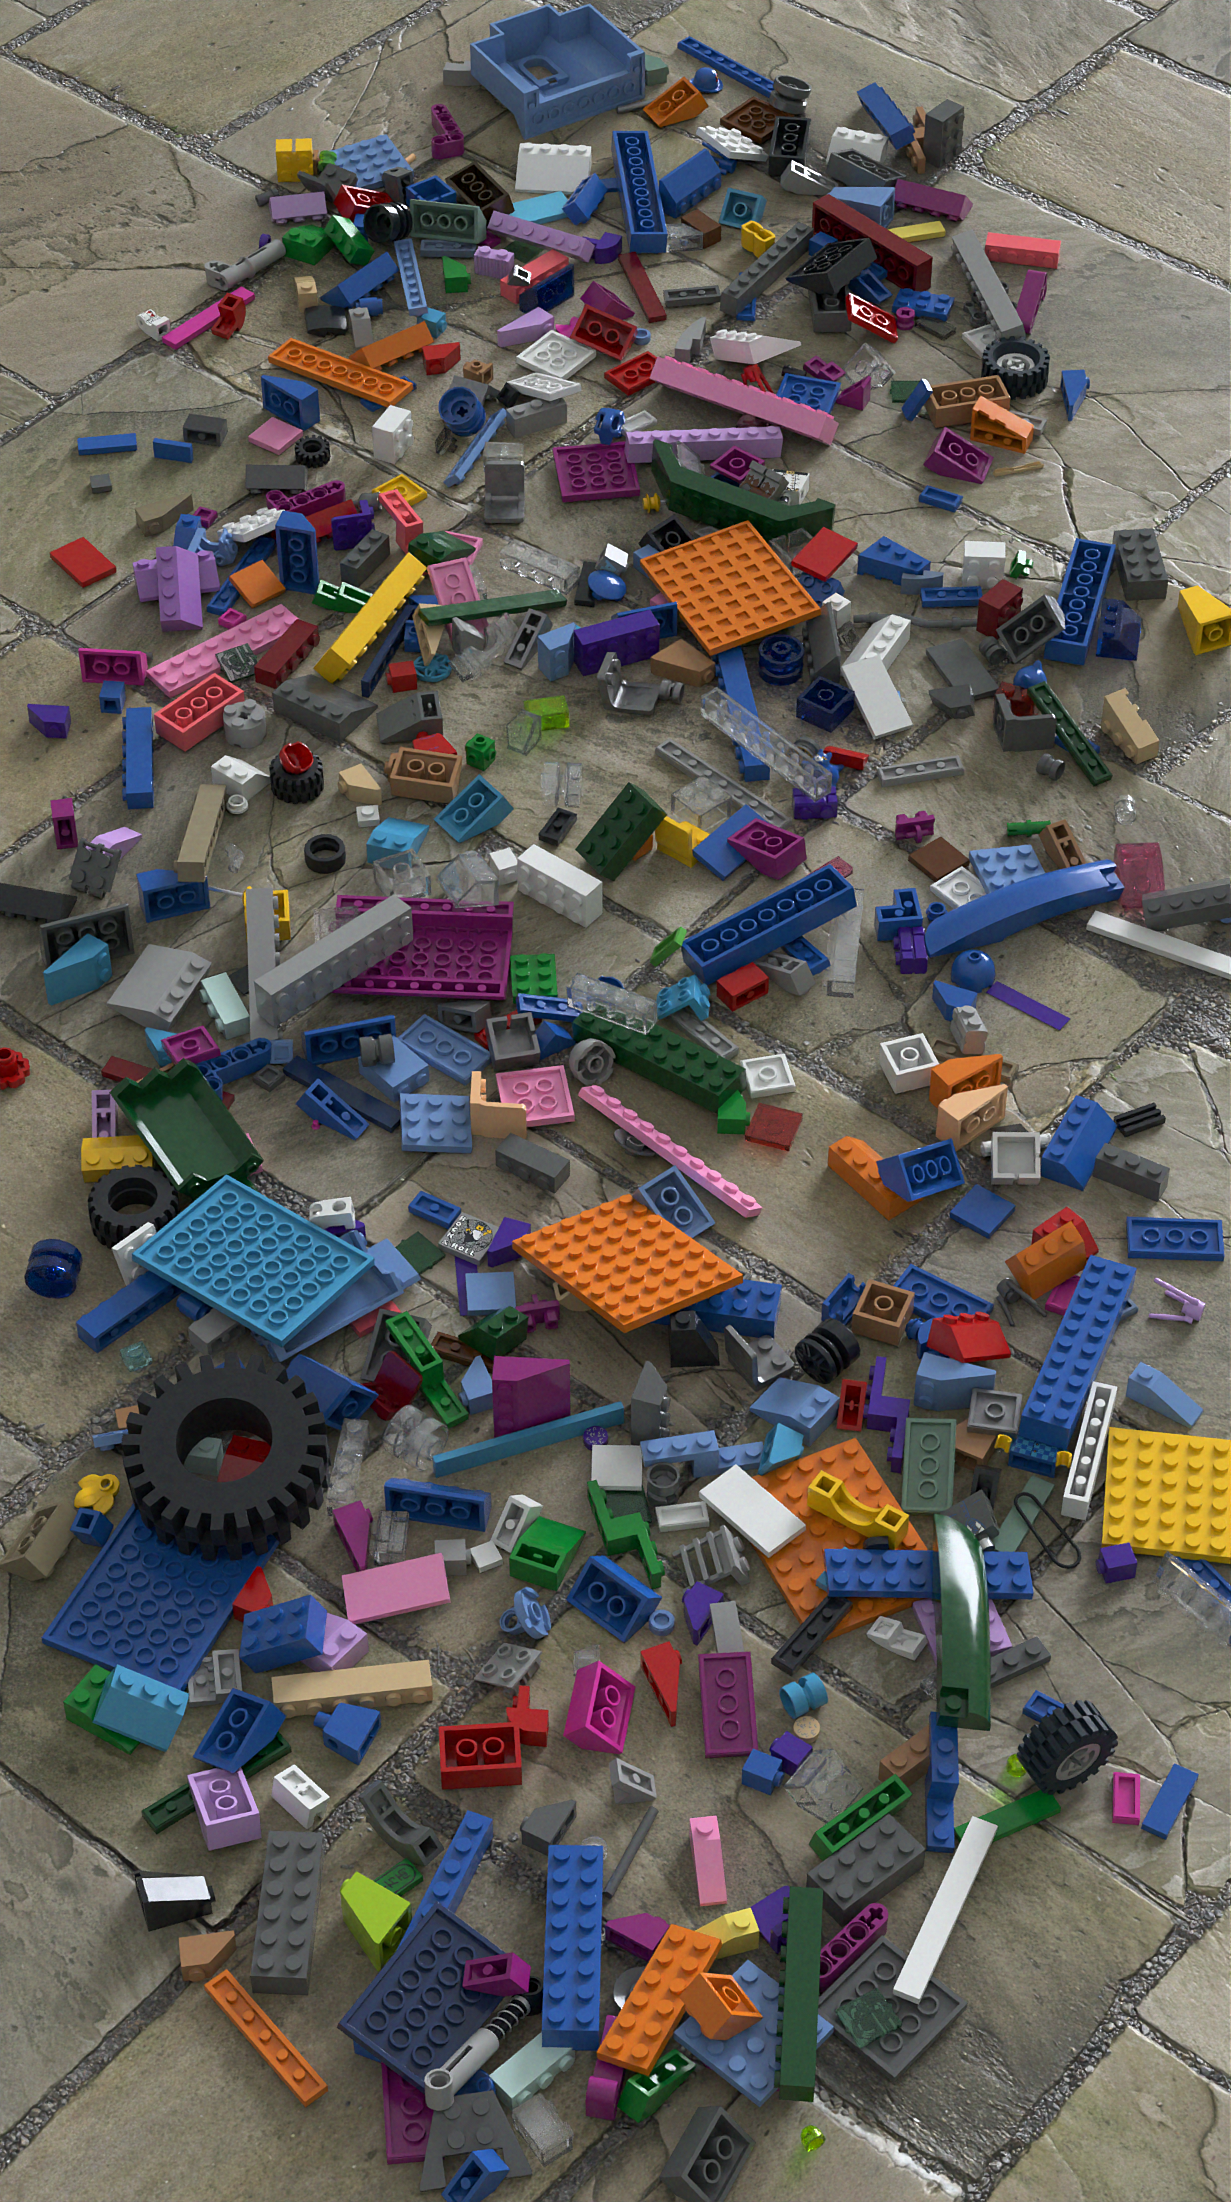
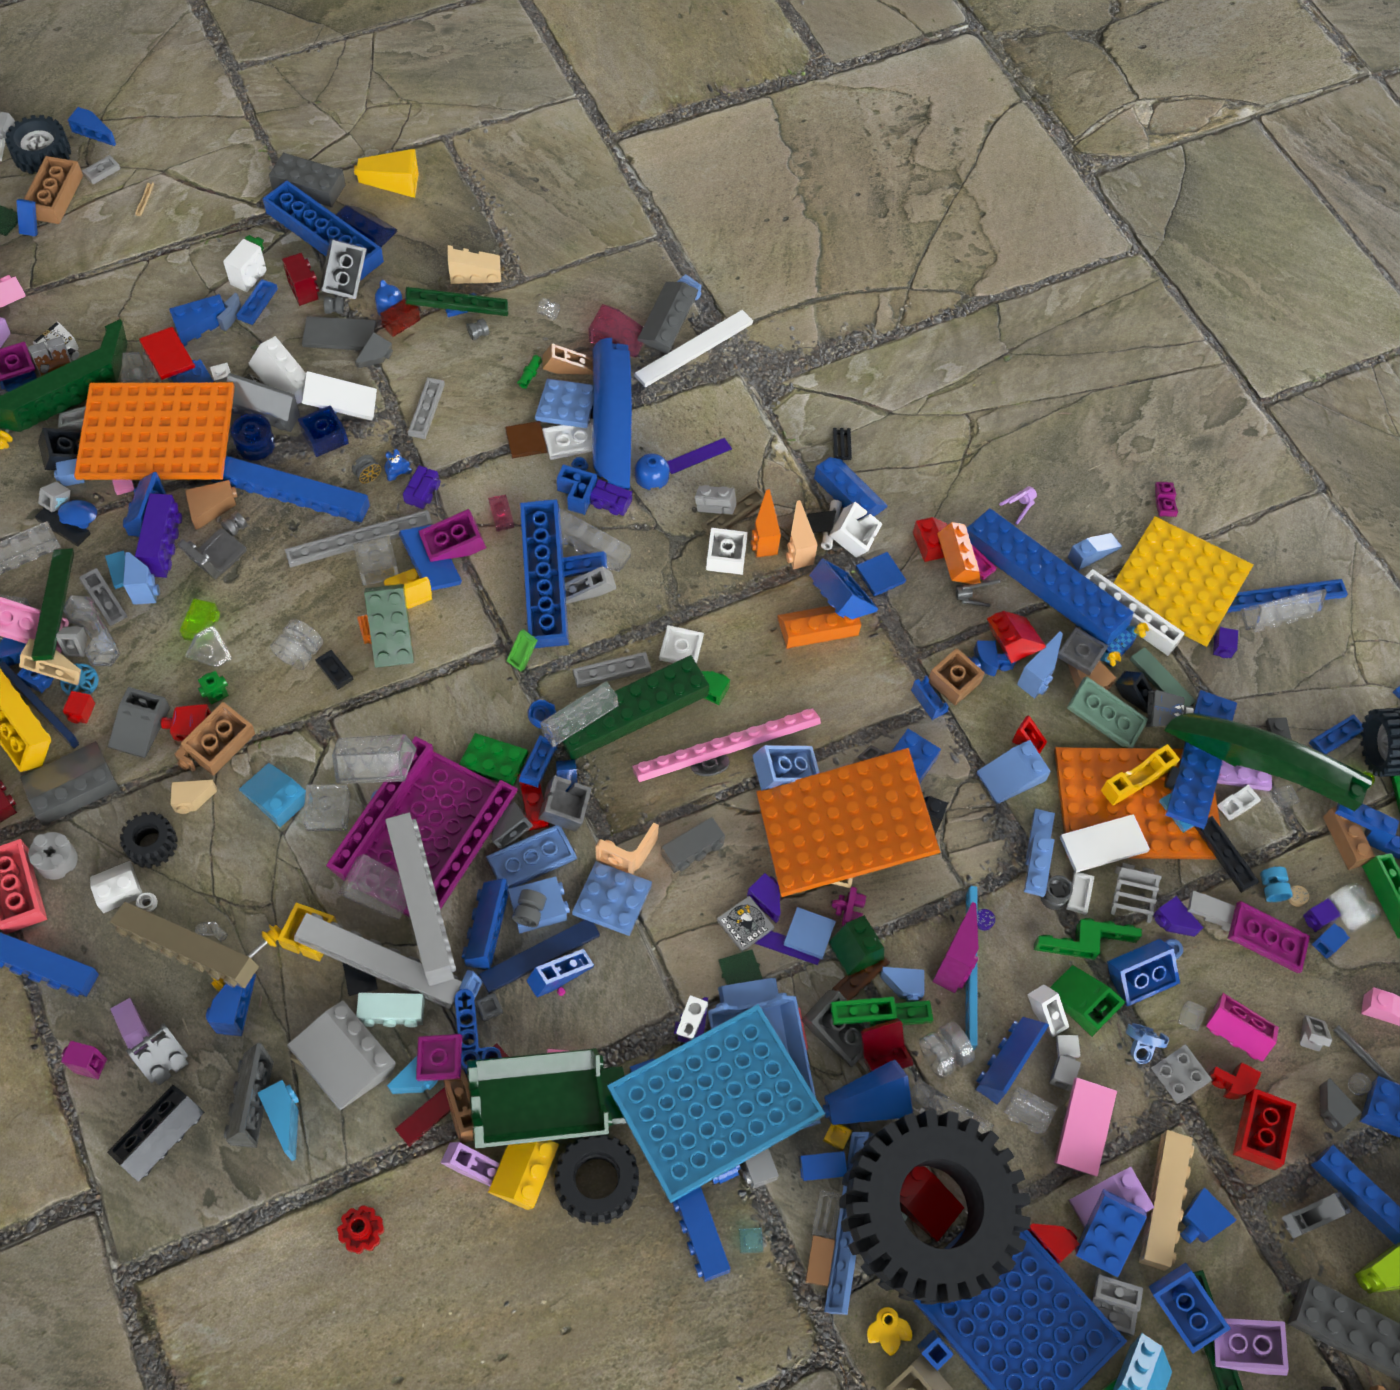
camera: 70 degrees left, 15 degrees up
clear blue wheel [24,1239,83,1299] -> none
white plate [111,1222,157,1286] -> none
white hinge [271,1764,330,1829] -> none
red hair [279,741,314,774] -> none
black tyre [304,834,346,874] -> none
magenta slope [332,1500,373,1572] -> none
white plate [356,805,380,828] -> none
green tile [373,1858,423,1897] -> none
blue plate [408,1191,461,1230] -> none
dark azure slope [434,774,514,843] -> none
white brick [489,848,518,886] -> none
bright pink plate [496,1065,575,1127] -> none
white brick [517,844,603,928] -> none
light grey cylinder [569,1039,615,1085] -> none
white slope [591,1445,642,1491] -> none
clear green piece [605,1485,652,1524] -> none
dark grey slope [631,1361,671,1446] -> none
red slope [640,1641,682,1727] -> none
dark azure bracket [656,974,710,1021] -> none
clear brick [701,687,832,802] -> none
red brick [716,962,769,1012] -> none
flat silver piece [724,1325,794,1392] -> none
clear red tile [745,1103,803,1151] -> none
dark azure slope [757,1423,804,1476] -> none
black wheel [794,1318,860,1384] -> none
red slope [823,746,869,770] -> none
dark grey bar [853,612,977,630] -> none
dark purple bracket [863,1356,910,1473] -> none
blue tile [893,1264,994,1320] -> none
magenta hips [895,811,935,844] -> none
blue tile [919,485,963,513] -> none
magenta slope [923,427,994,484] -> none
blue slope [932,980,977,1021] -> none
orange wedge [970,396,1034,454] -> none
dark grey piece [992,693,1057,752] -> none
black piece [1014,1492,1081,1569] -> none
dark grey brick [1093,1143,1170,1202] -> none
blue tile [1126,1217,1225,1261] -> none

